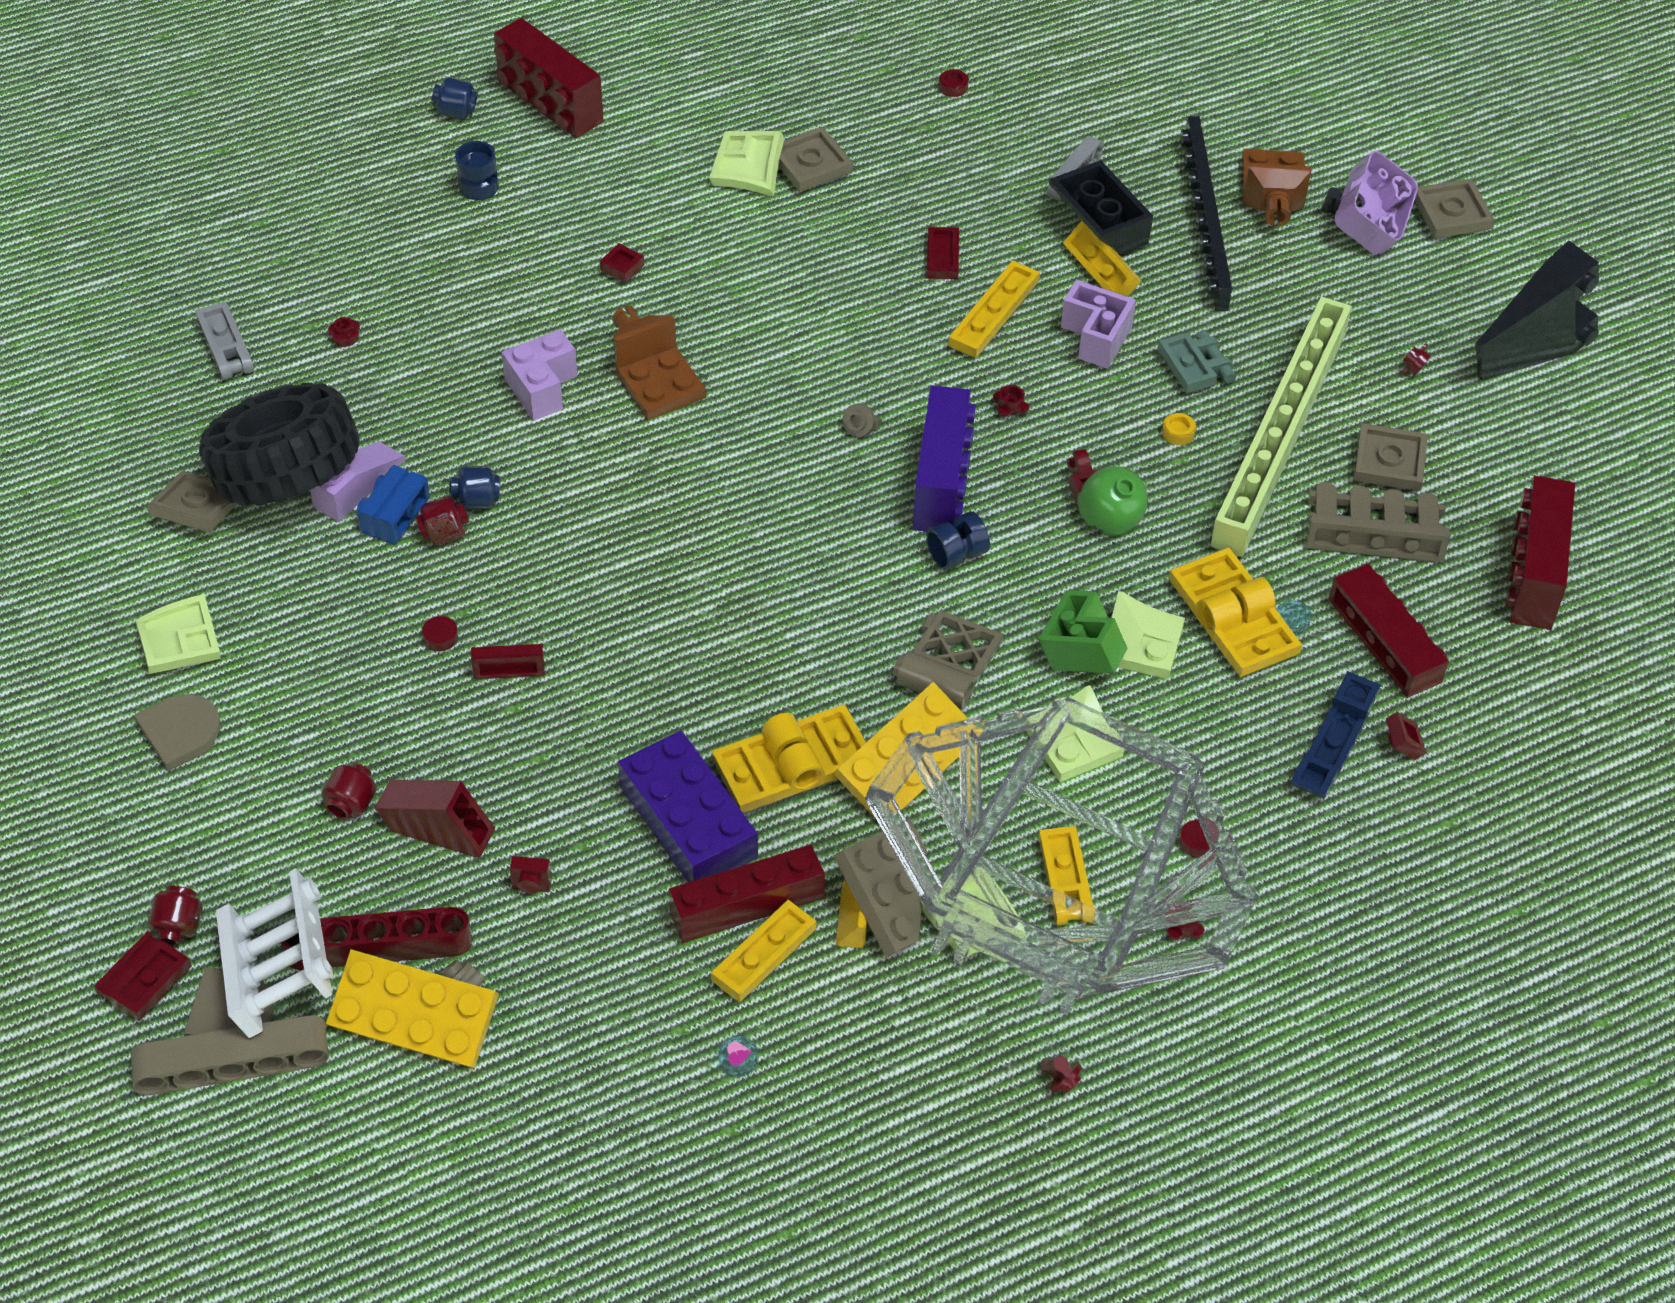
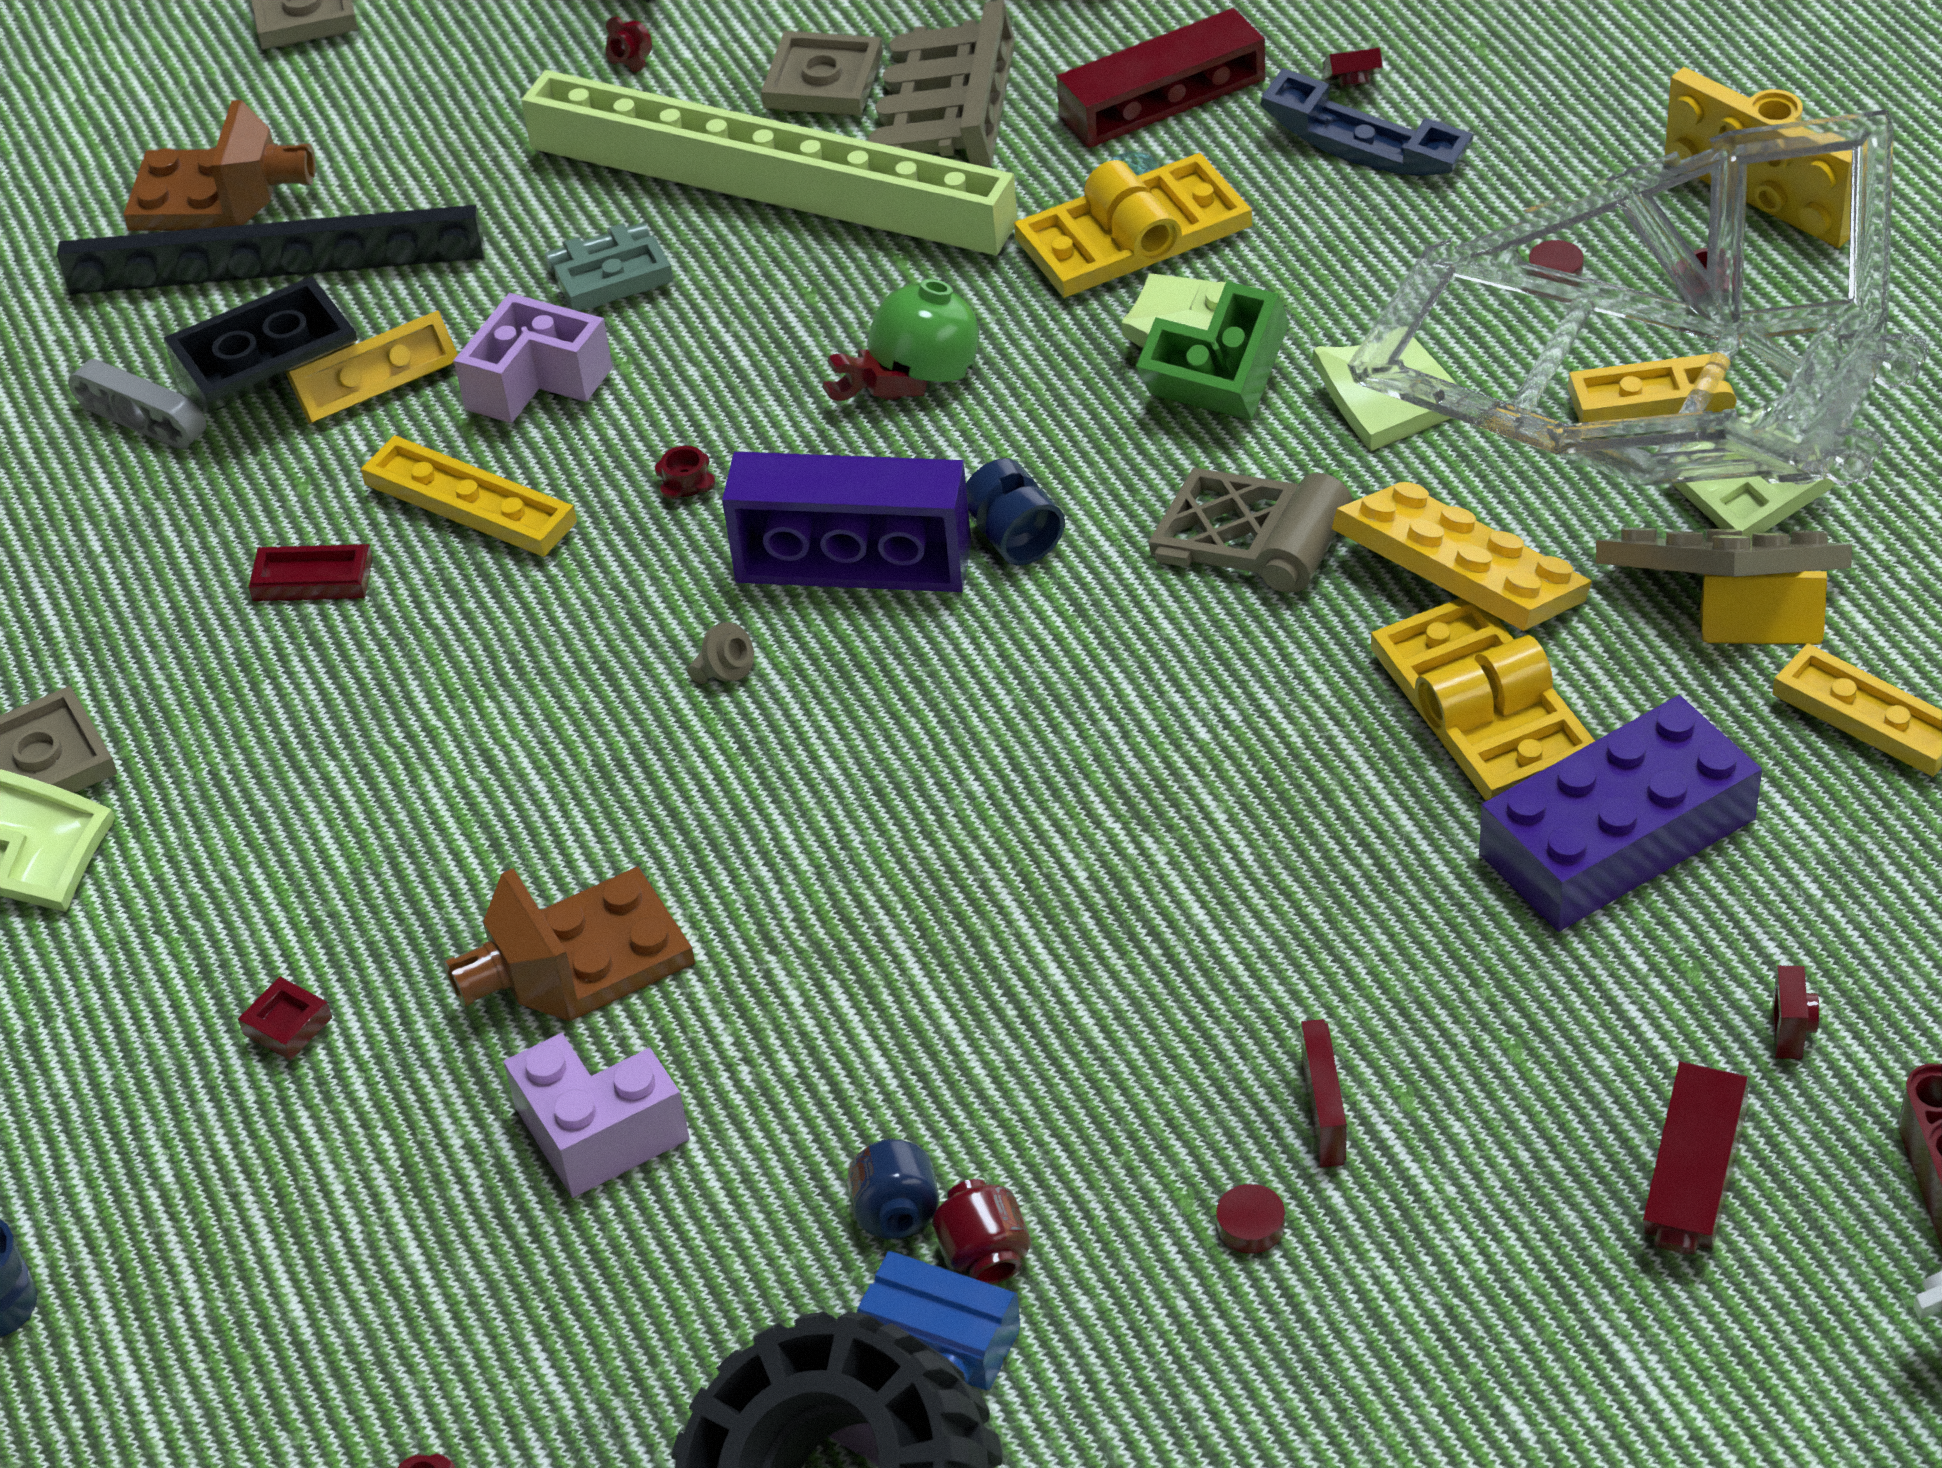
camera: 85 degrees left, 5 degrees down
dark red head [321,763,377,820] -> none
dark red brick [669,844,825,943] -> none
yellow tile [1162,413,1196,445] -> none
black plate [1322,187,1342,220] -> none
lavender axle [1335,151,1418,255] -> none
none -> yellow plate [1664,67,1862,248]

